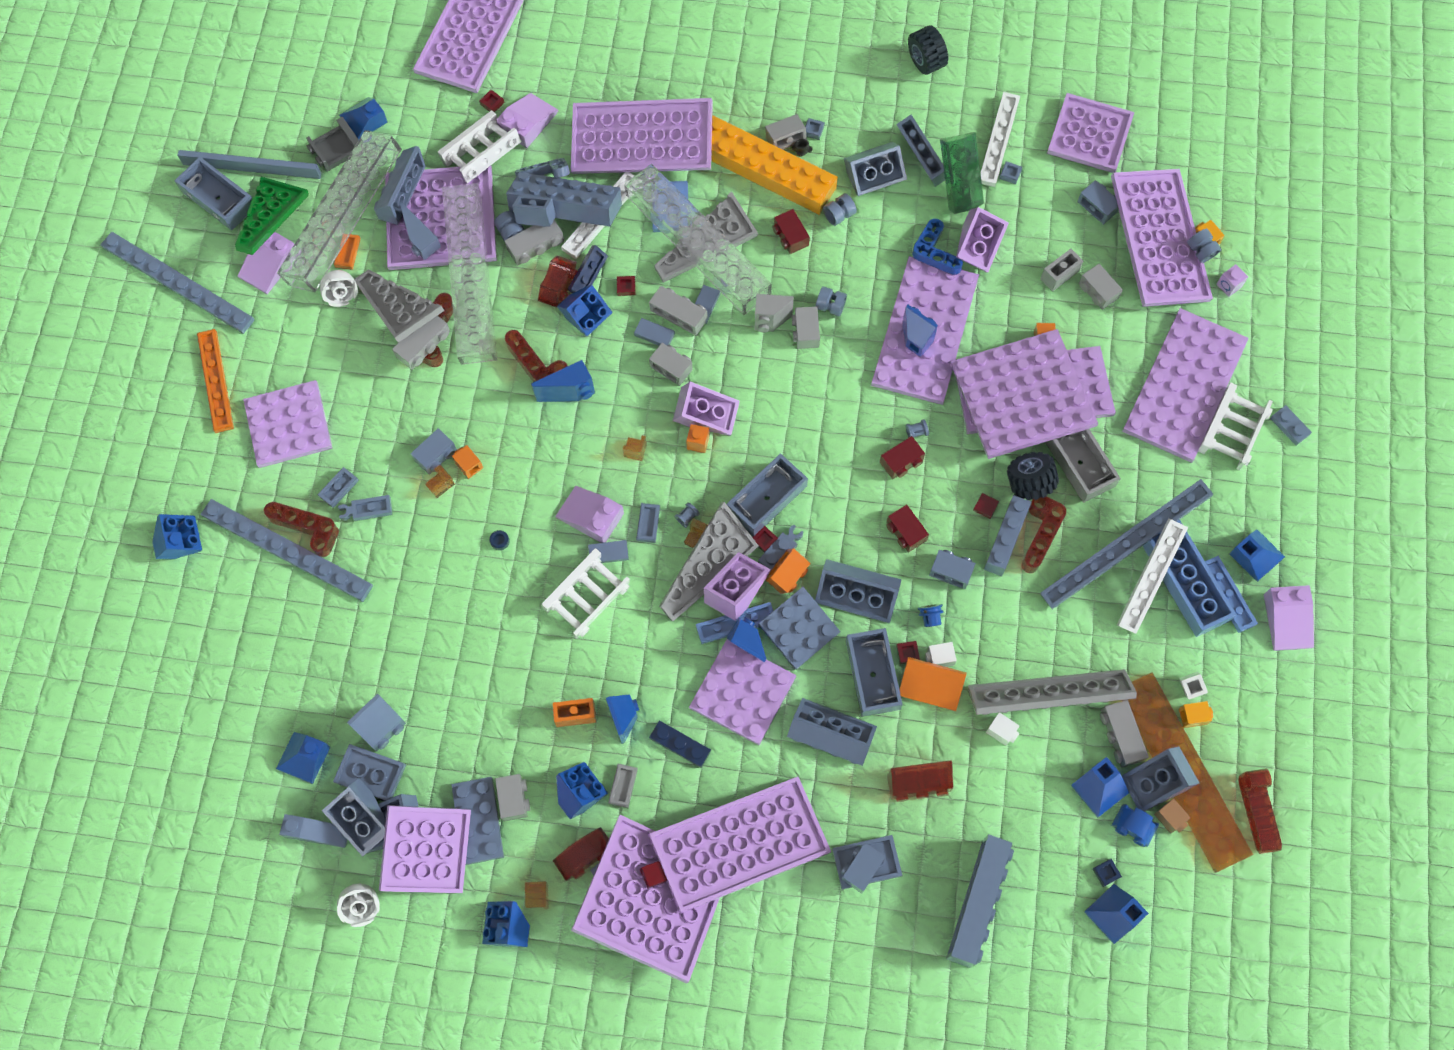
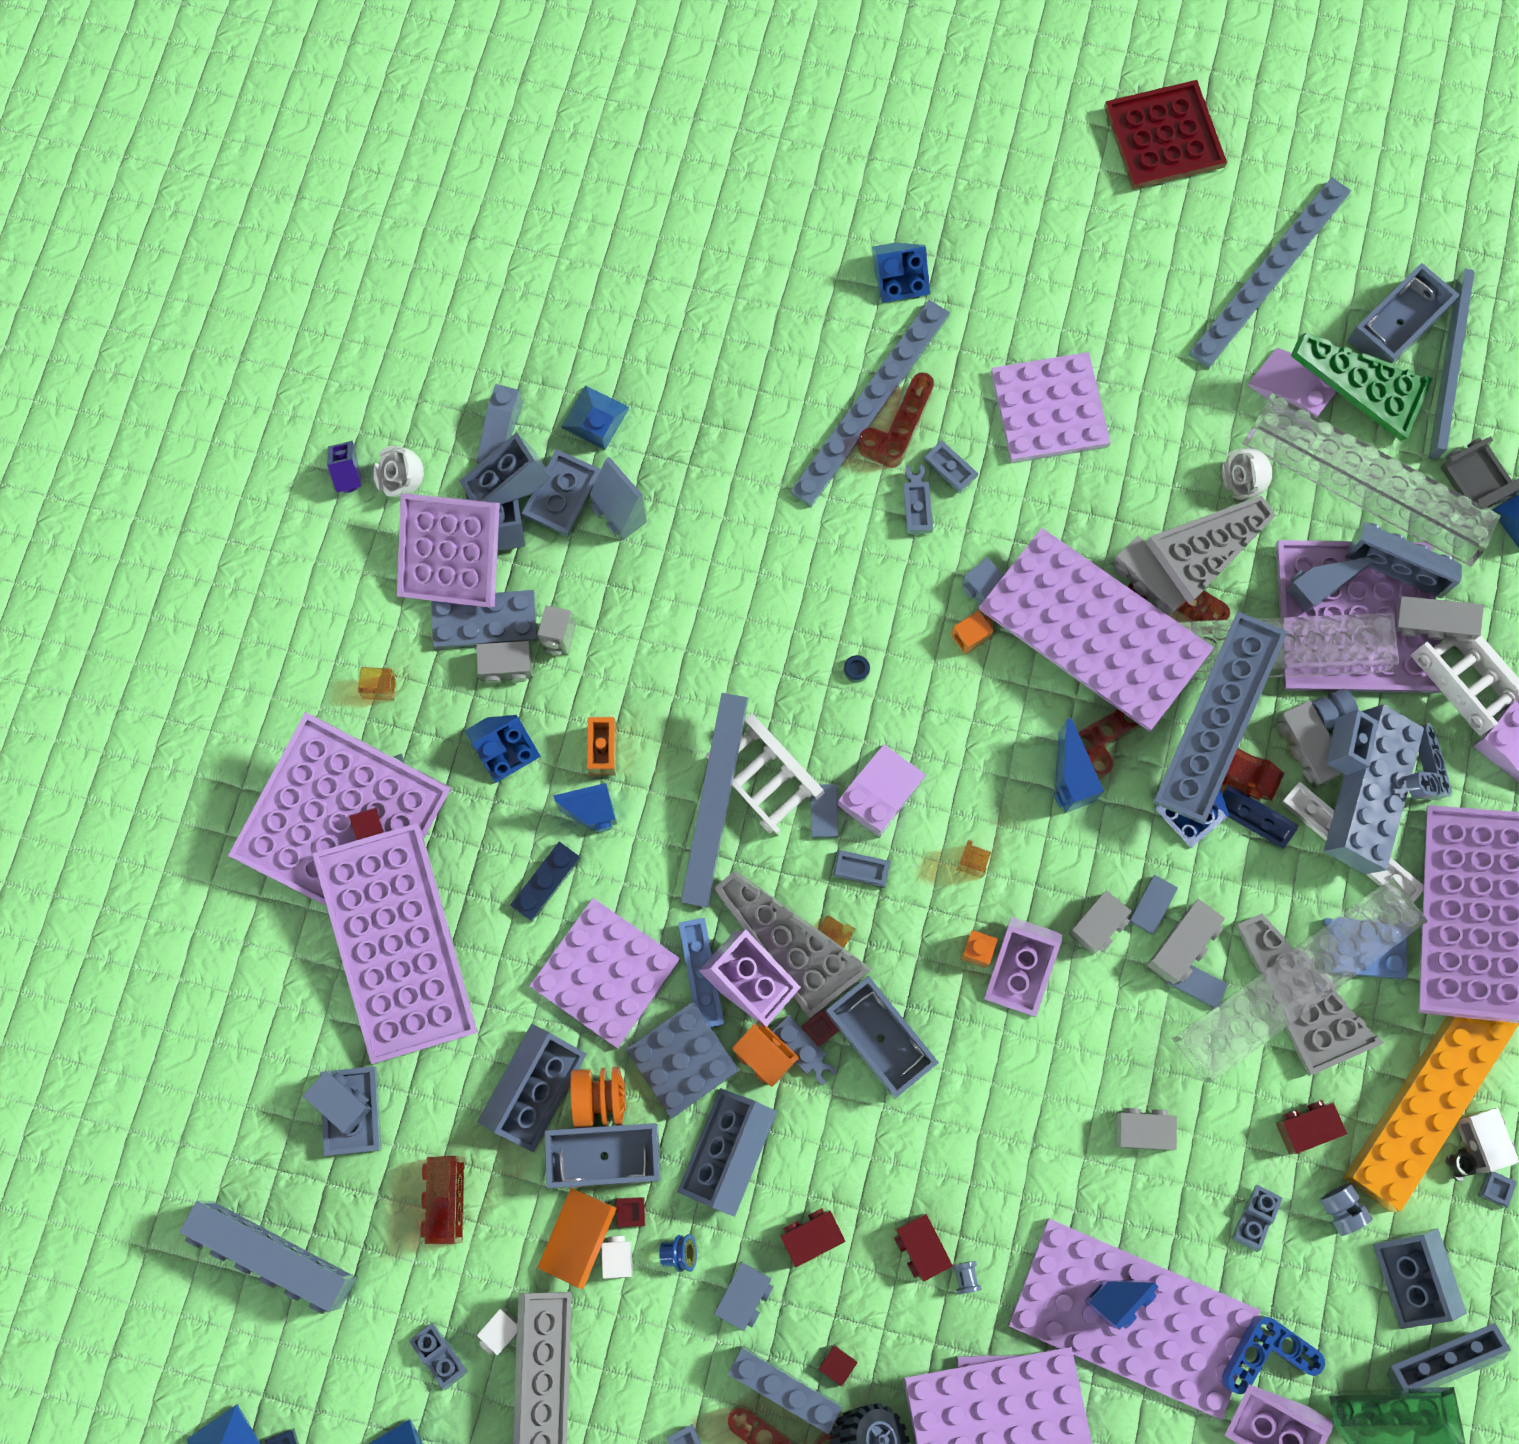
camera: 95 degrees right, 5 degrees up
orange tile [197,329,234,433] -> none
orange tile [334,233,361,270] -> none
clear orange panel [426,465,455,498] -> none
blue slope [482,901,530,947] -> none
clear red brick [553,827,609,881] -> none
light grey tile [608,764,638,808] -> none
dark red tile [617,276,636,296] -> none
sand blue bush [674,502,700,528] -> none
blue slope [727,617,766,662] -> none
light grey slope [755,294,794,333] -> none
sand blue wheel [815,286,847,317] -> none
none -> dark purple slope [327,441,361,493]
none -> sand blue slope [409,1323,468,1390]
none -> light grey brick [538,605,576,656]
none -> orange wheel [571,1067,626,1129]
none -> sand blue tile [681,693,749,908]
none -> lavender plate [979,528,1214,732]
none -> dark red plate [1104,80,1227,189]
none -> sand blue plate [1153,611,1288,825]
none -> sand blue slope [1232,1185,1283,1252]
none -> light grey brick [1394,596,1484,643]

